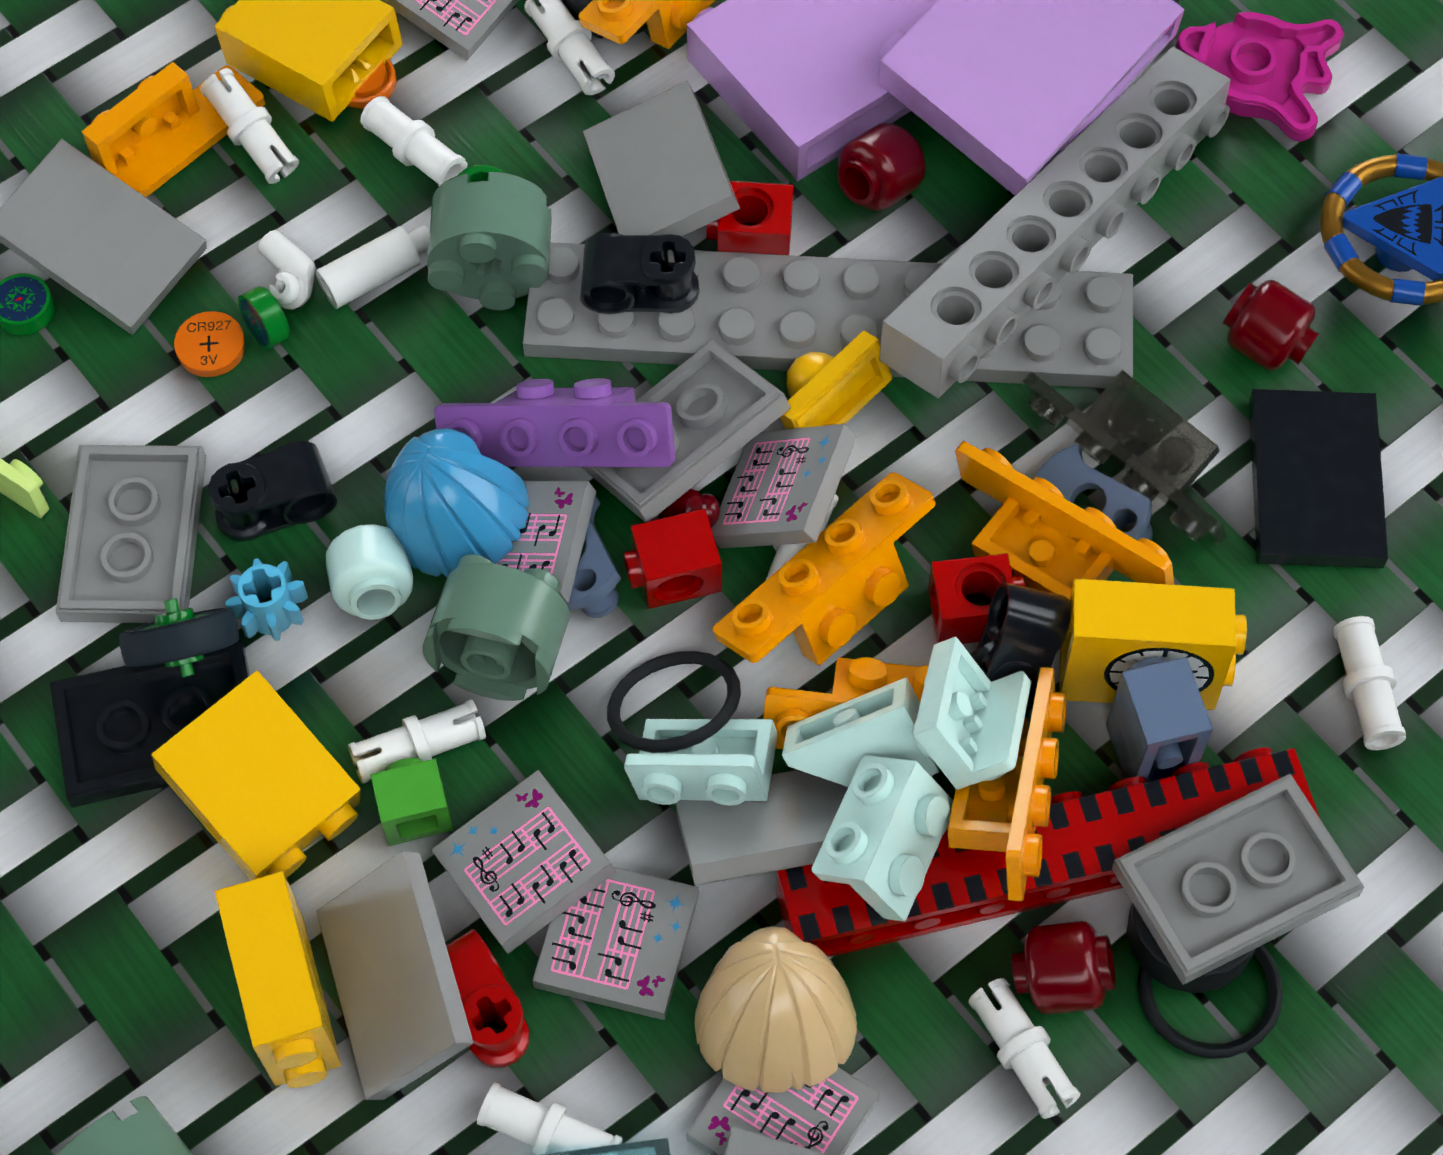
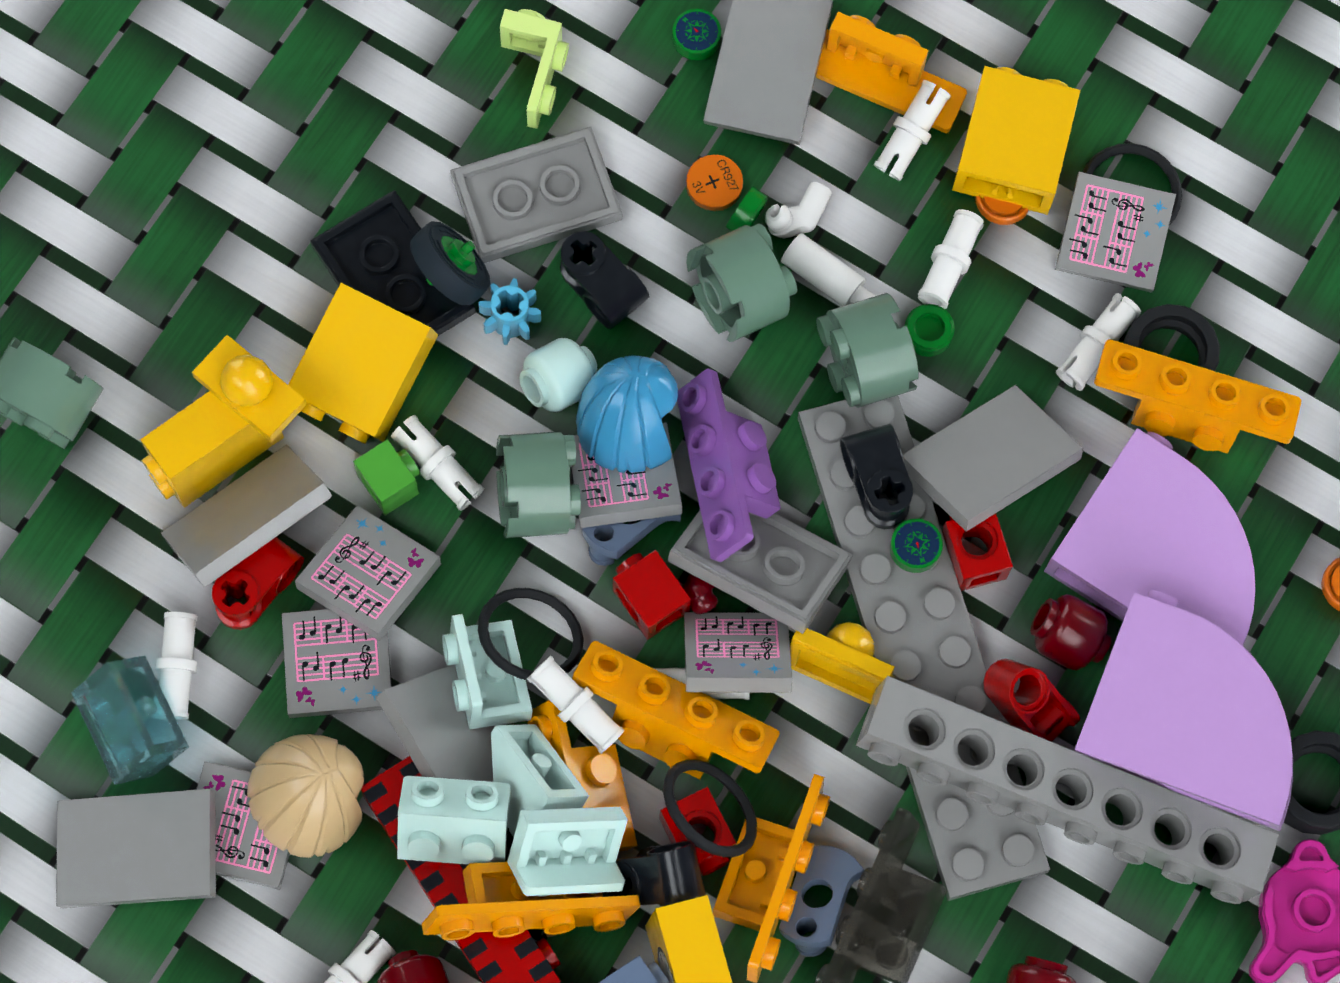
camera: 65 degrees right, 10 degrees up
none -> yellow tile [192,335,307,443]
none -> white pin [527,655,625,754]
none -> black tyre [663,760,757,857]
none -> sand green brick [686,223,797,342]
none -> tile [890,519,943,573]
none -> red piece [983,659,1080,742]

